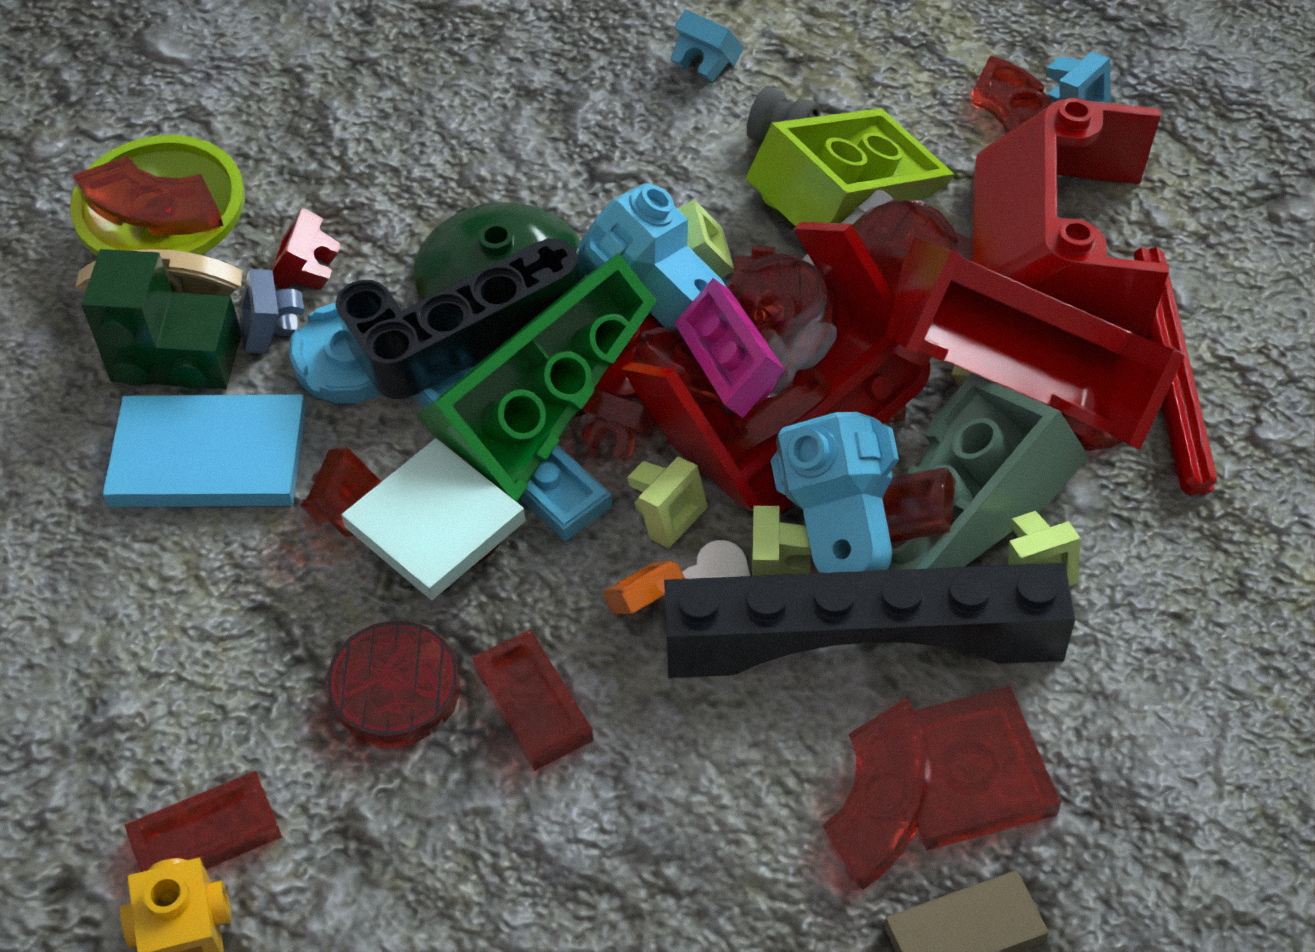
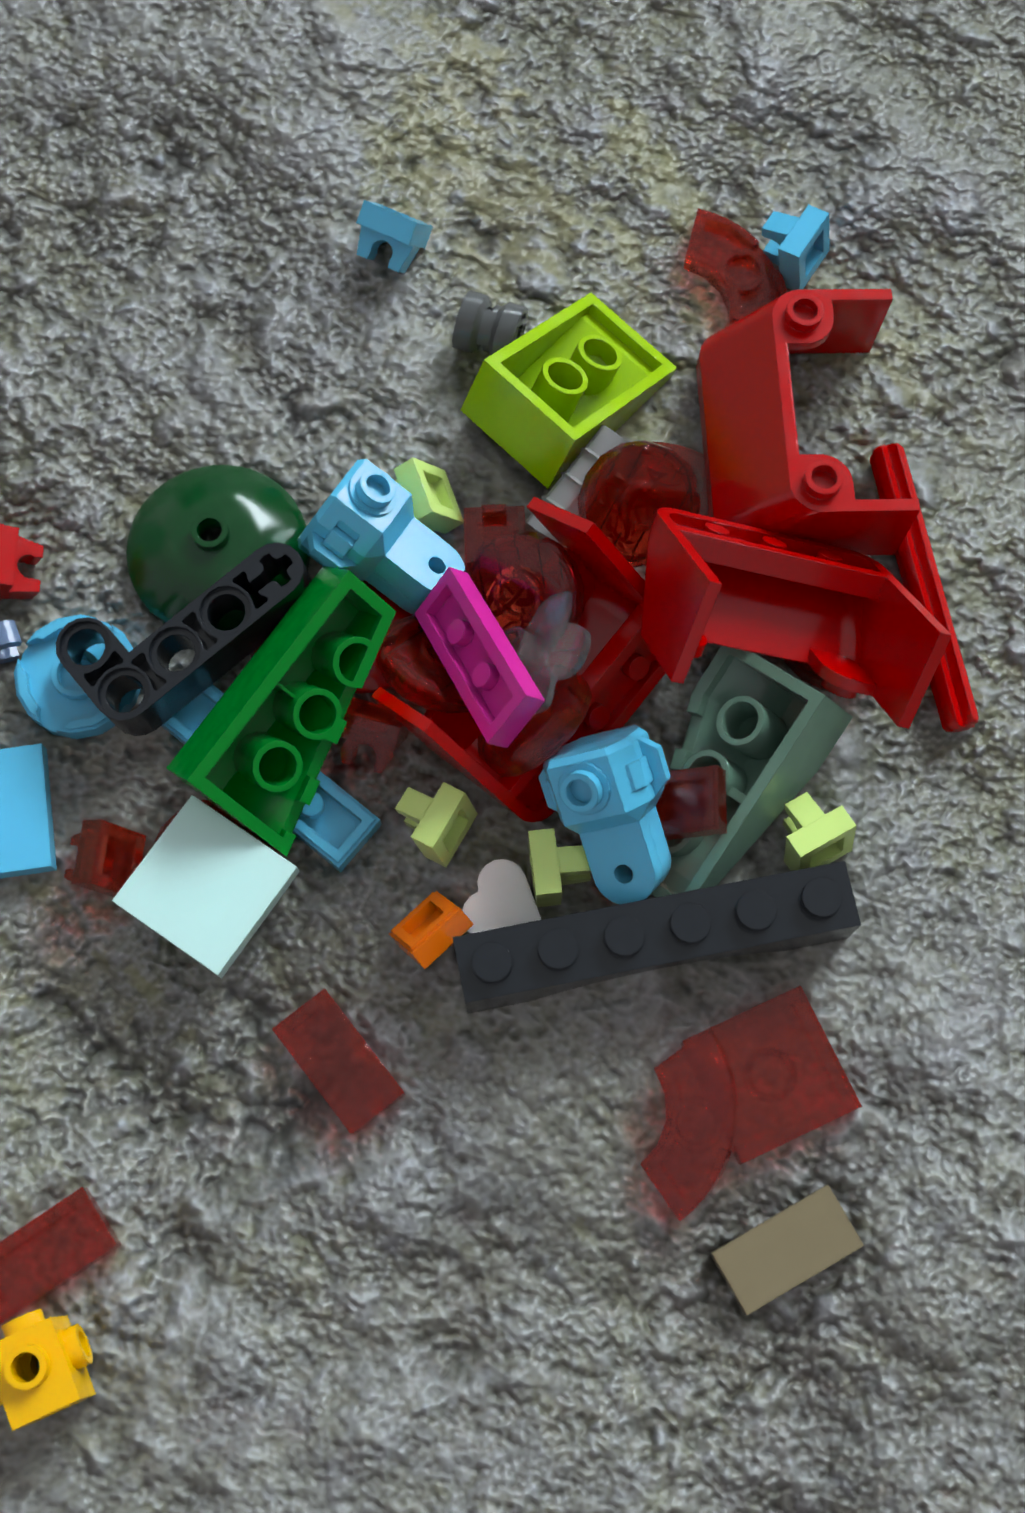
camera: 10 degrees left, 20 degrees up
clear red tile [326,620,461,748] -> none

